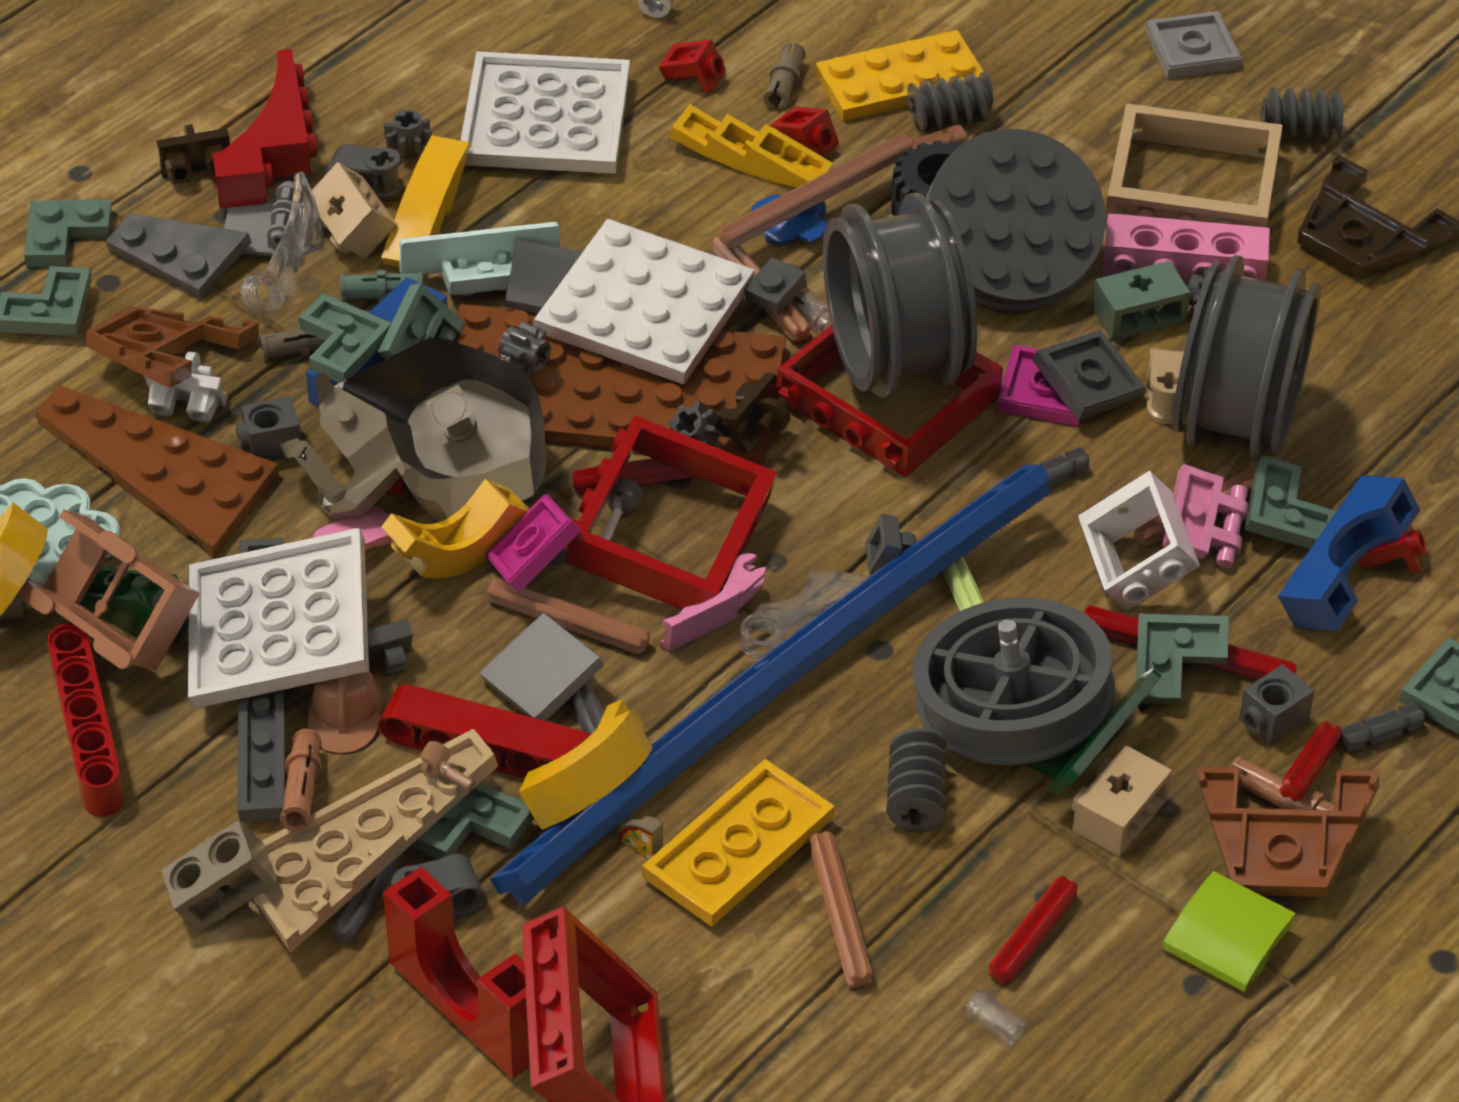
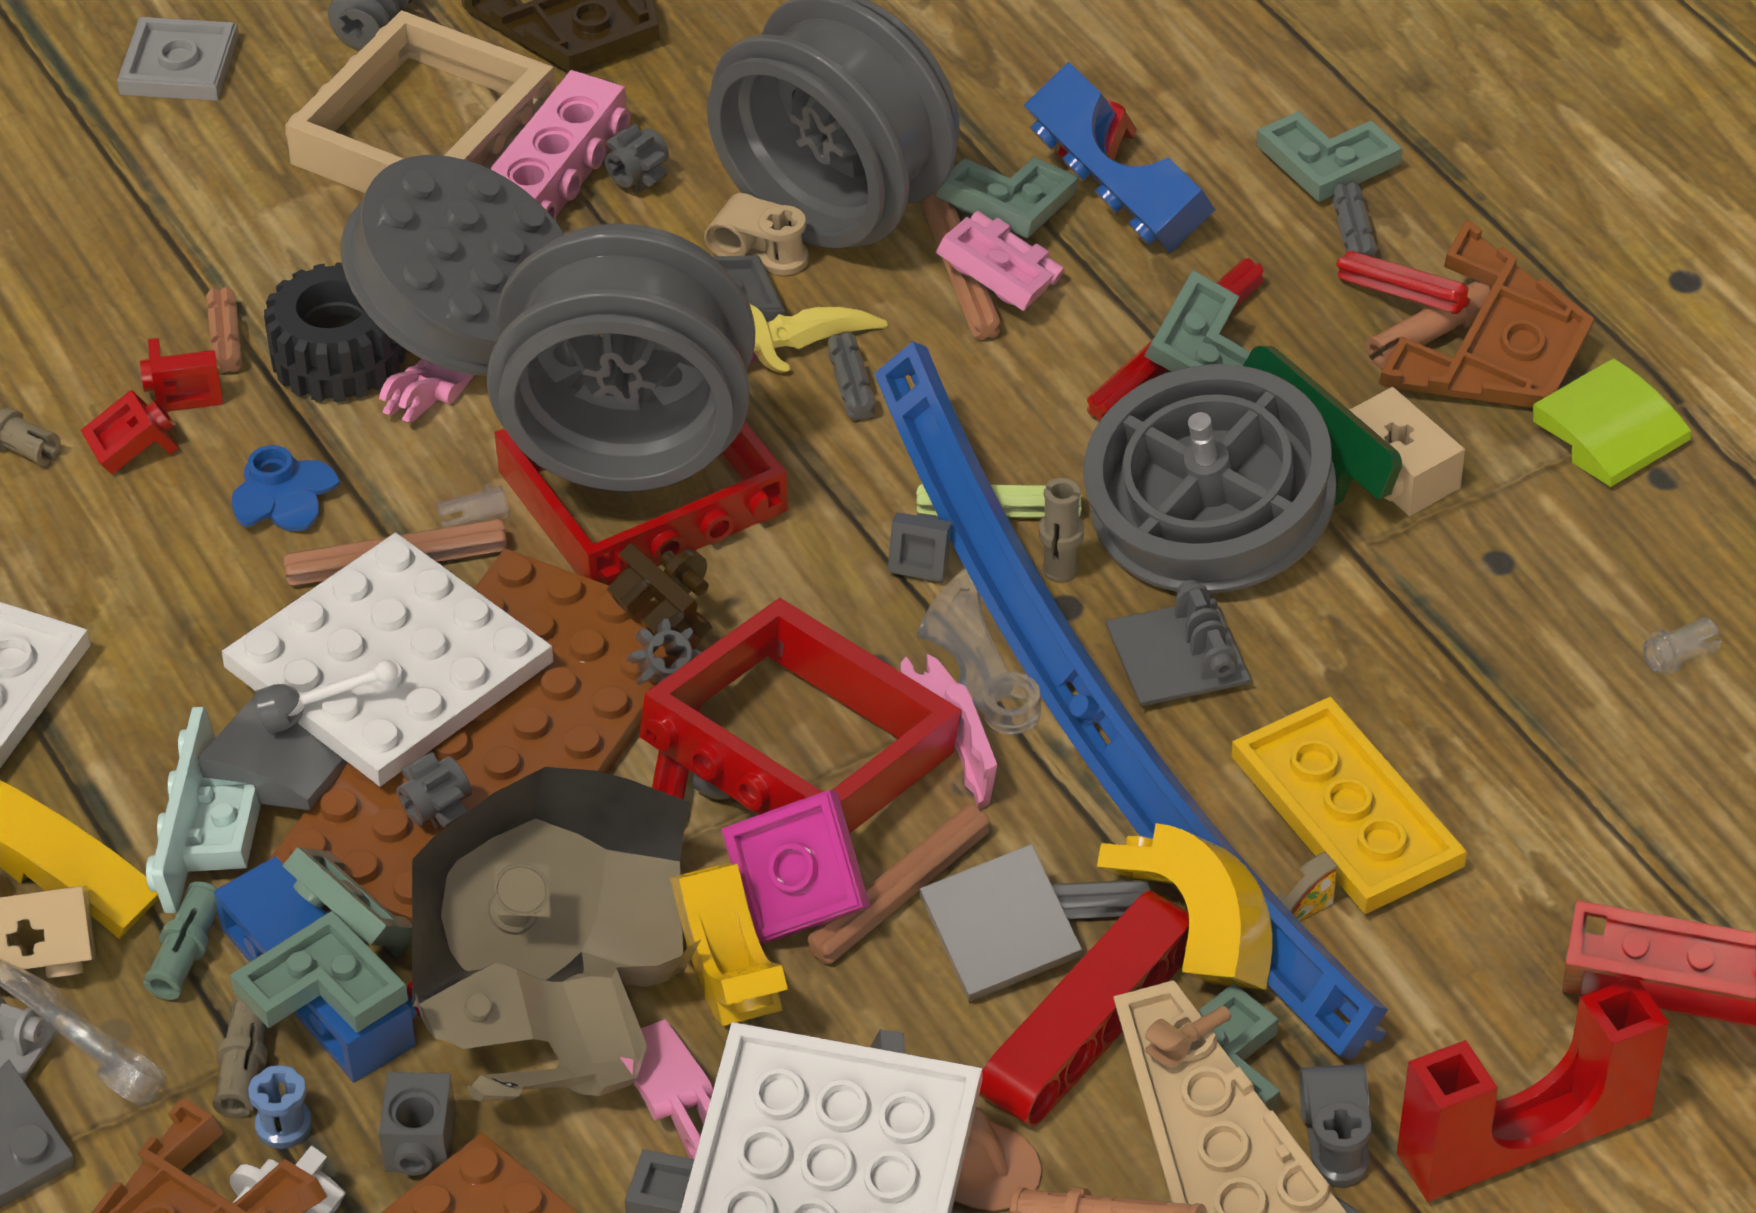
camera: 70 degrees left, 0 degrees up
yellow slope [668,104,833,188] -> none
nougat axle [719,133,914,249] -> none
dark grey bracket [744,257,809,315] -> none
nougat axle [809,831,873,989] -> none
yellow plate [815,30,984,122] -> none
dark grey piece [886,728,947,832] -> none
dark grey piece [907,71,993,131] -> none
red axle [988,876,1078,985] -> none
white window [1078,471,1200,611] -> none
sand green brick [1092,261,1190,341] -> none
dark grey brick [1239,664,1315,746] -> none
none -> red bracket [140,338,223,412]
none -> medium blue bush [248,1065,312,1149]
none -> hinge [255,660,398,735]
none -> light yellow piece [750,304,889,373]
none -> dark tan pin [1039,478,1084,583]
none -> dark grey hinge [1105,580,1251,707]

